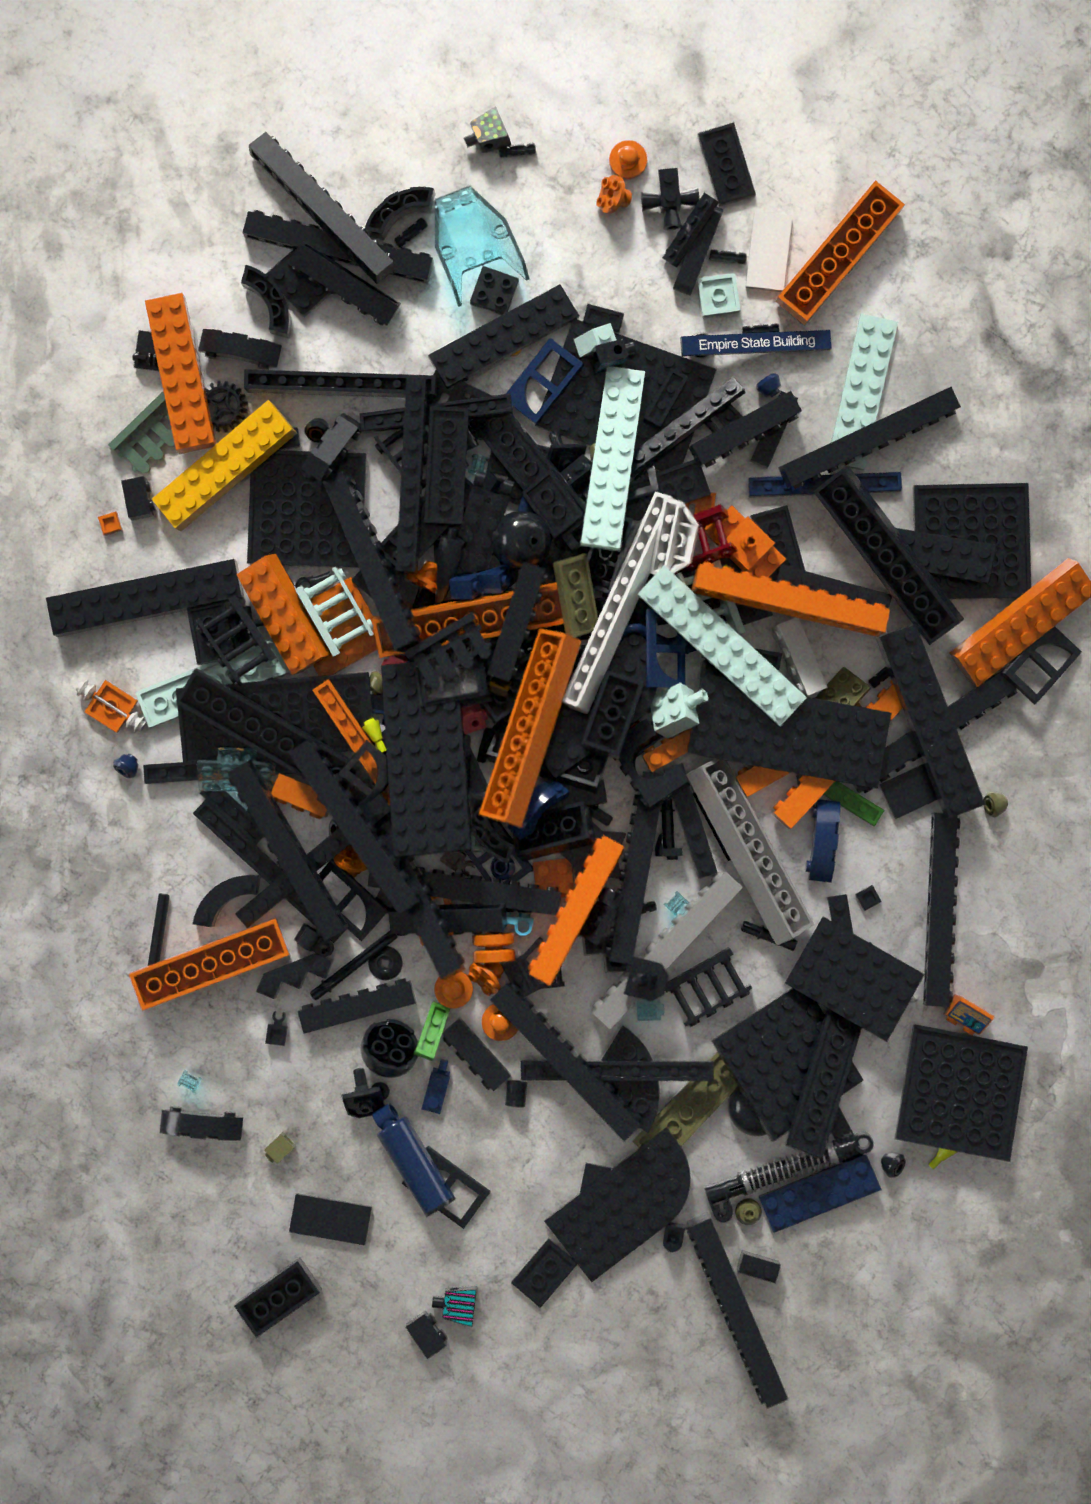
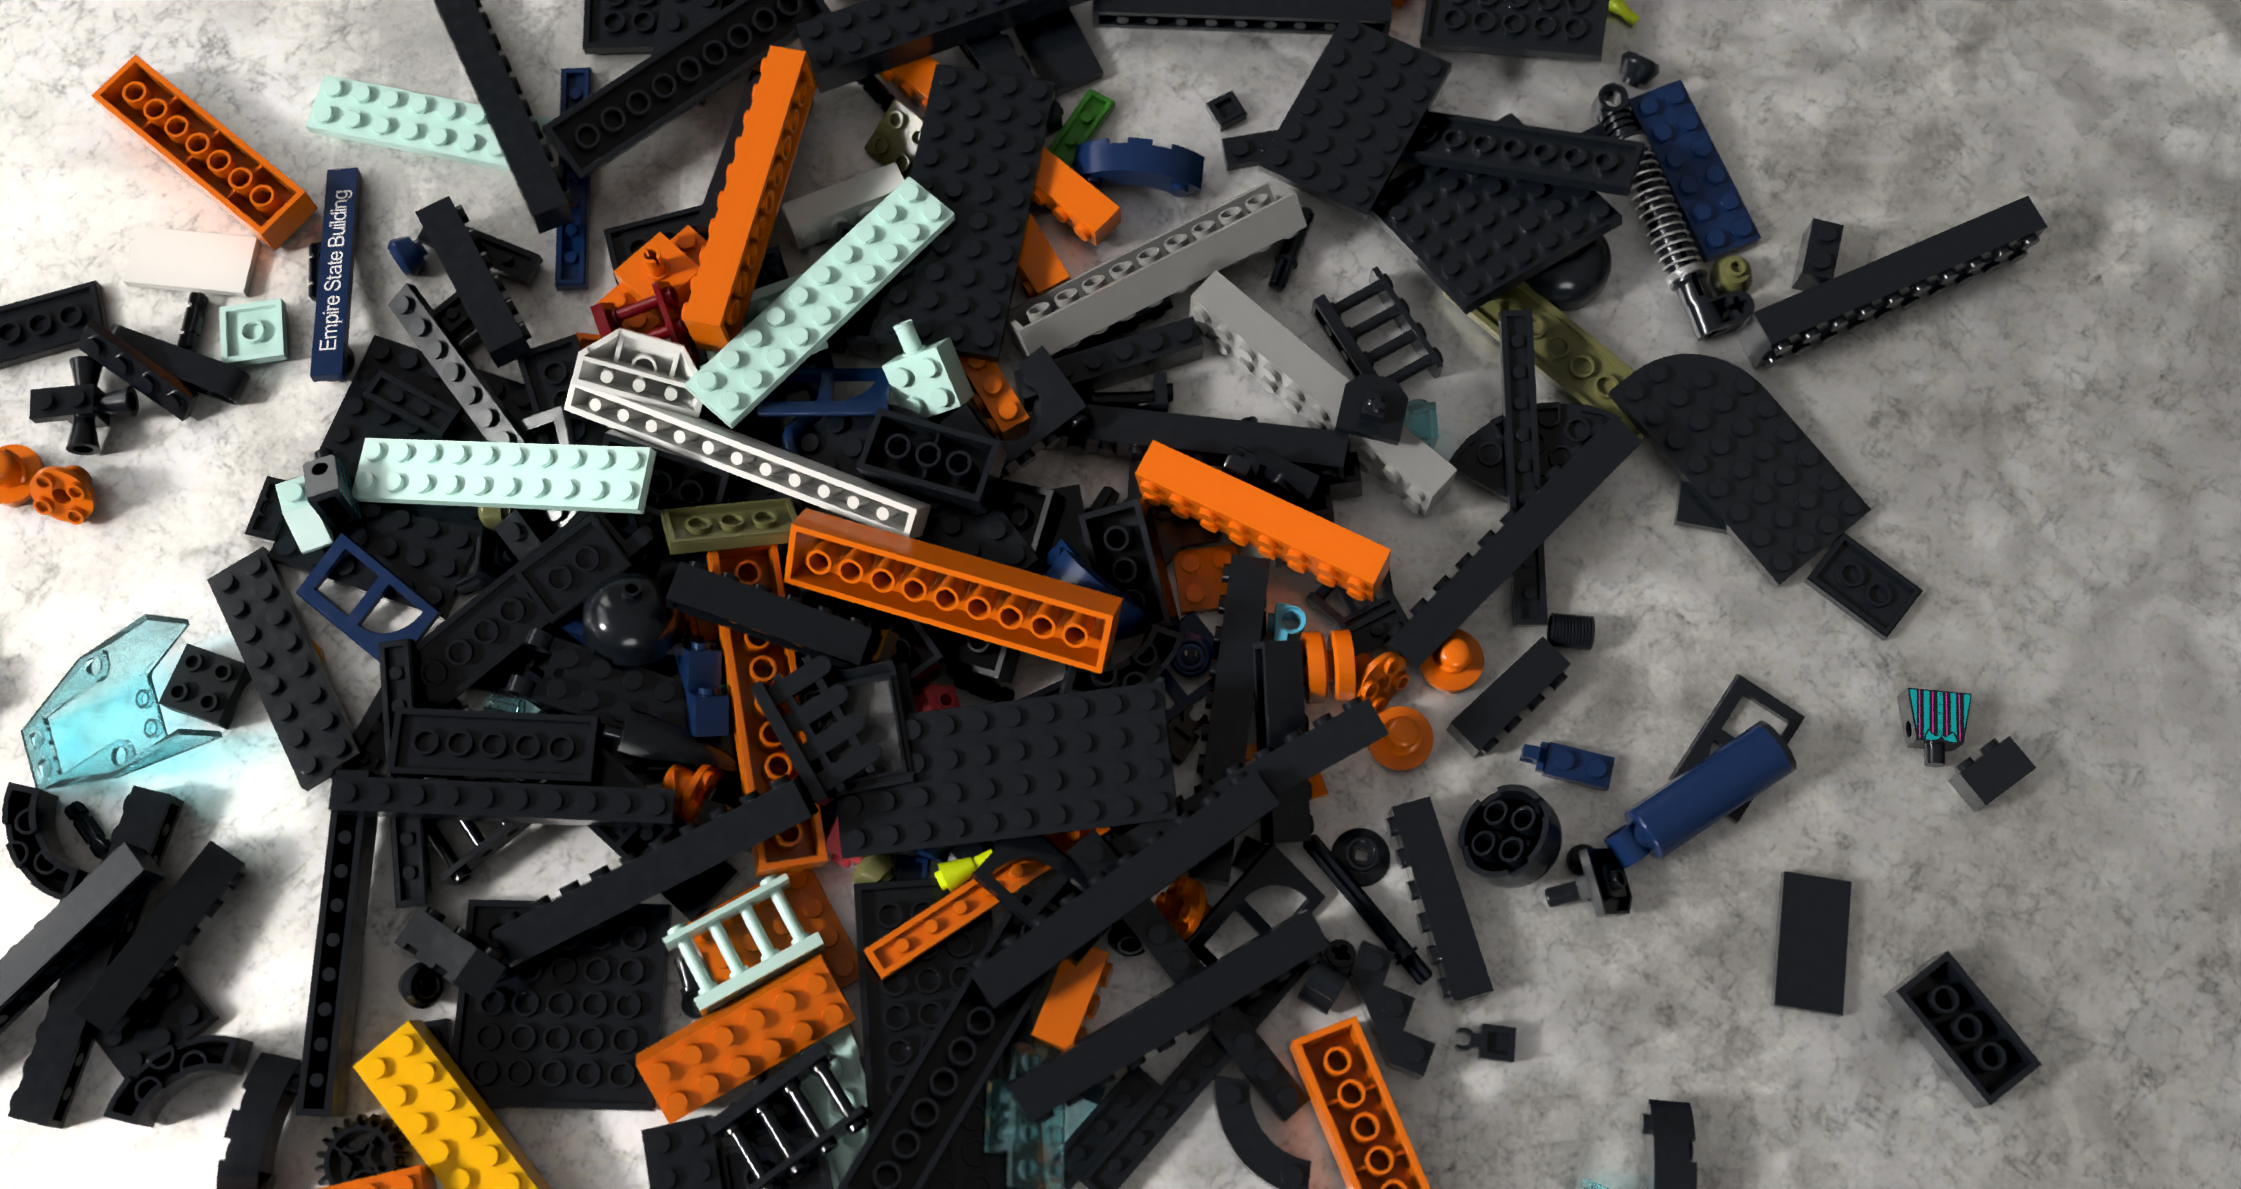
camera: 90 degrees left, 15 degrees down
olive brick [264,1132,296,1164] -> none
bright green plate [414,1002,451,1061] -> none
clear light blue bush [663,891,689,916] -> none
black plate [663,1222,686,1253] -> none

